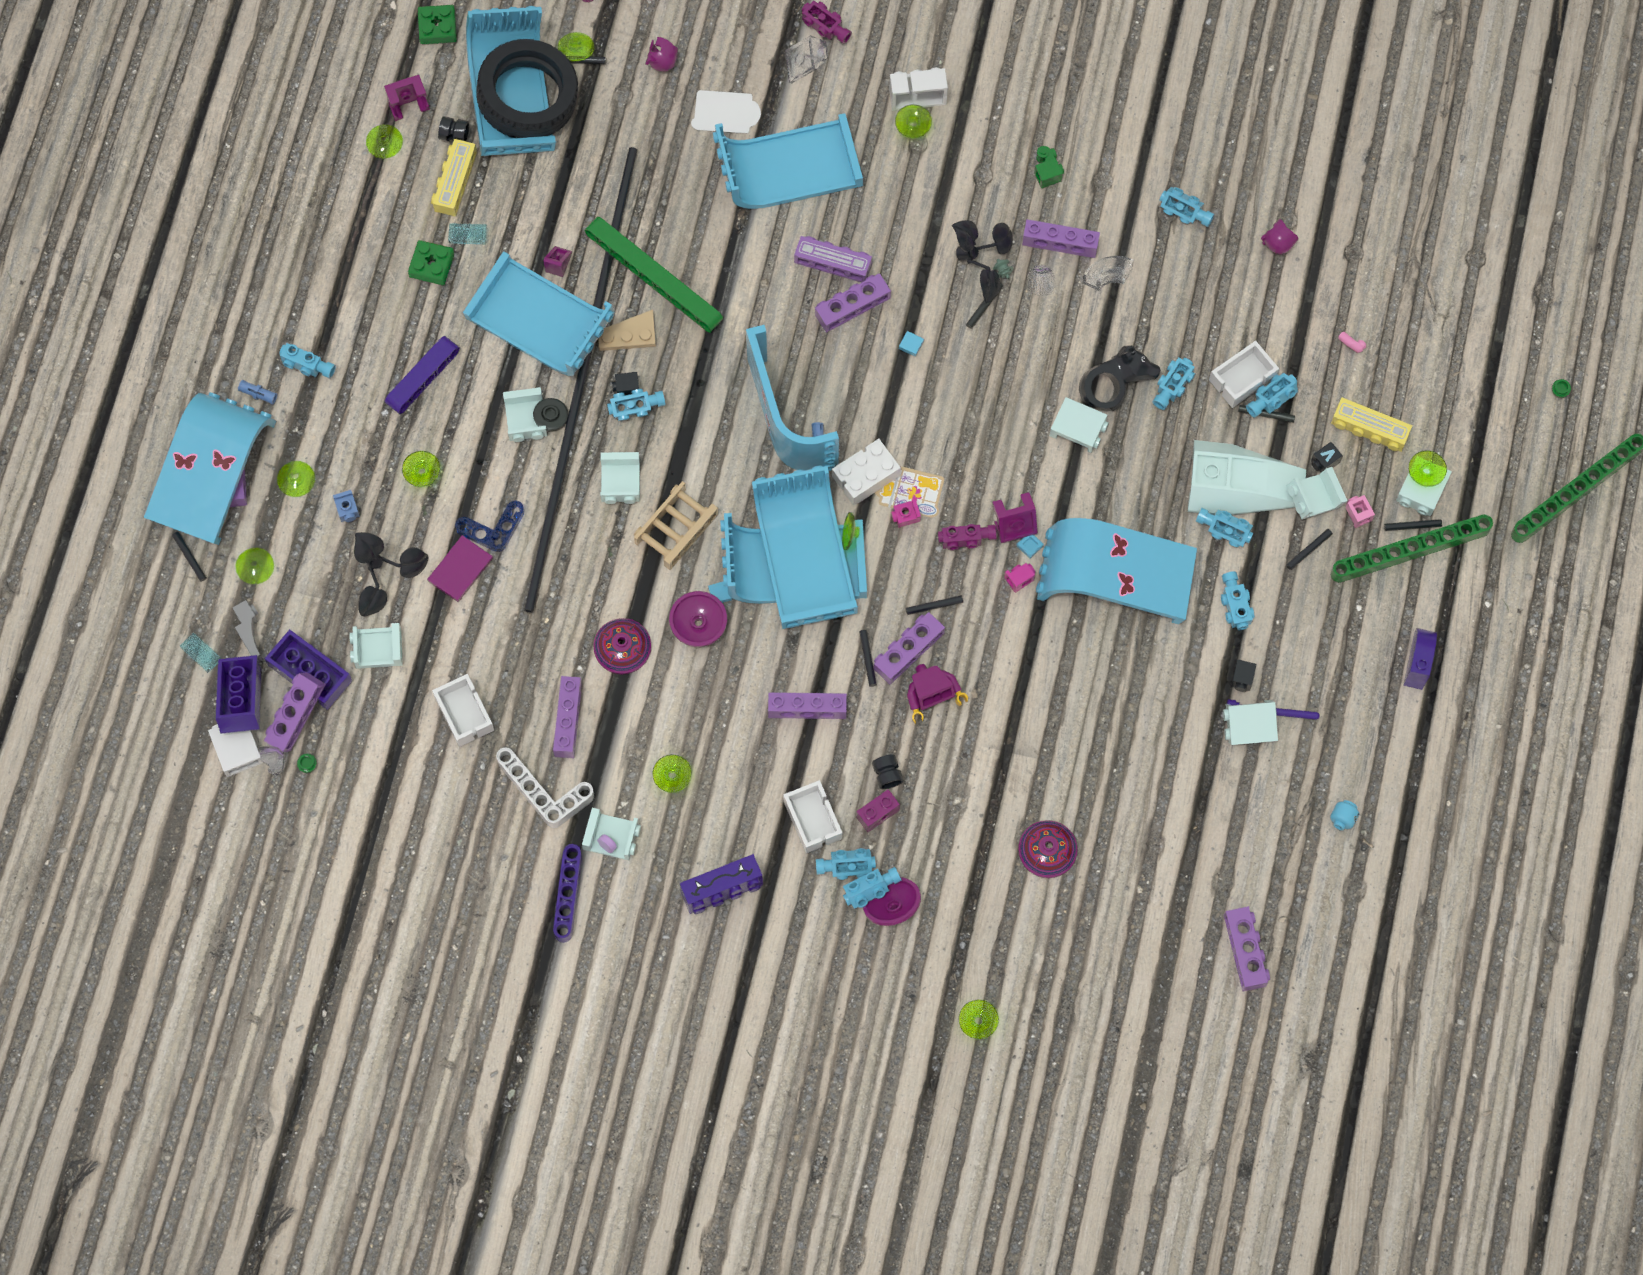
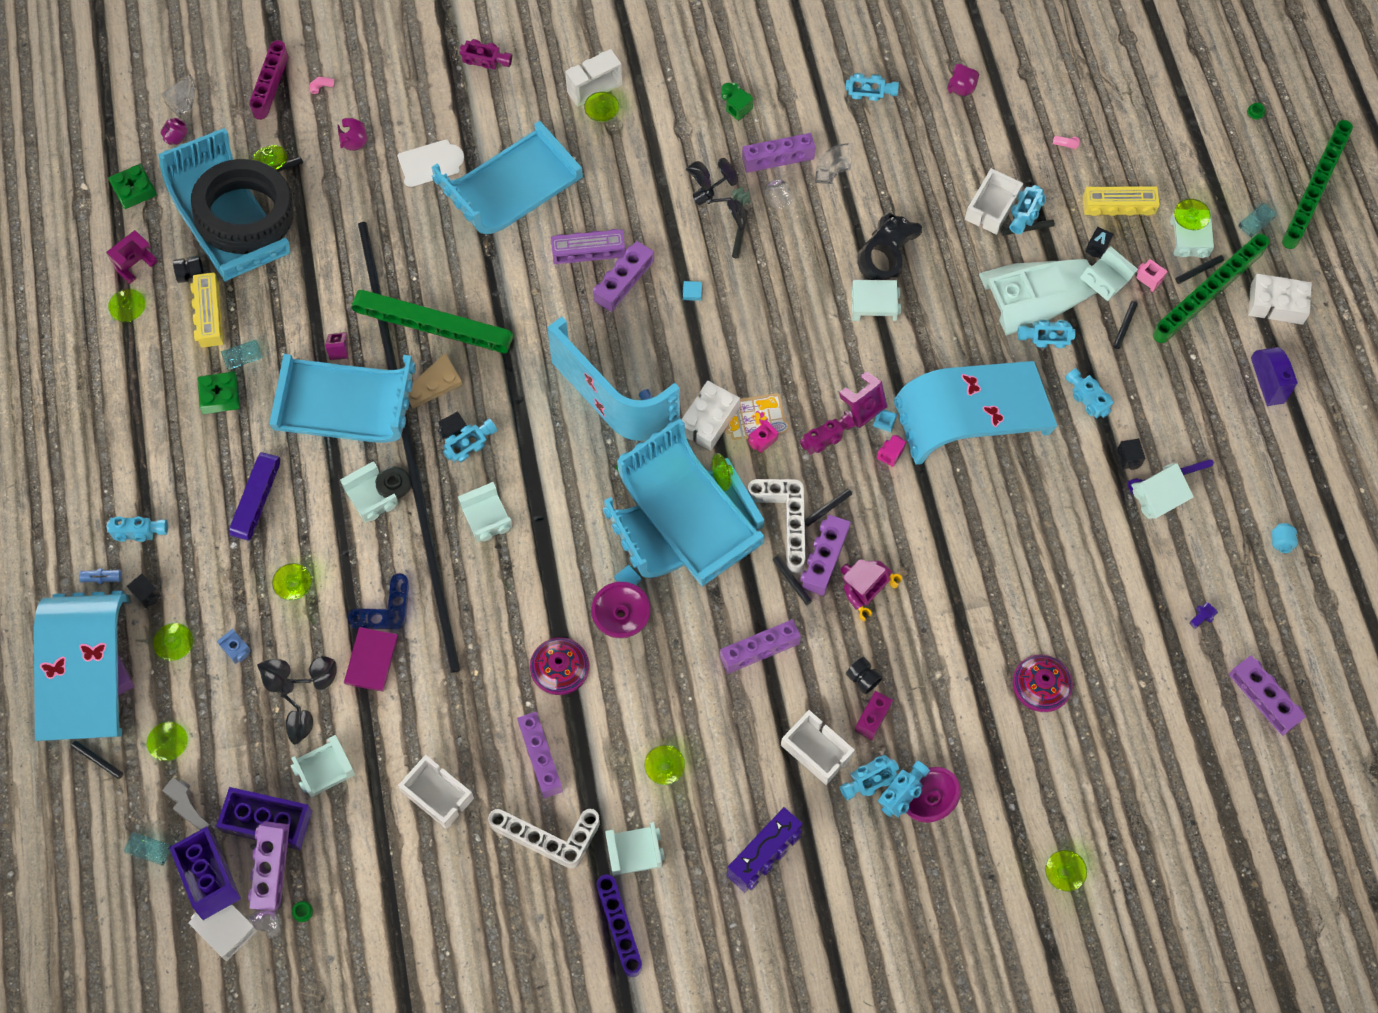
camera: 25 degrees left, 5 degrees down
lavender tile [597,834,617,853] -> none
tan fence [634,481,719,570] -> none
clear slope [785,35,828,84] -> none
medium azure brick [1152,357,1196,410] -> none
none -> black brick [127,574,161,608]
none -> white beam [748,479,805,574]
none -> dark purple piece [1189,602,1218,629]
none -> clear light blue plate [1238,203,1277,238]
none -> white piece [1248,274,1312,325]

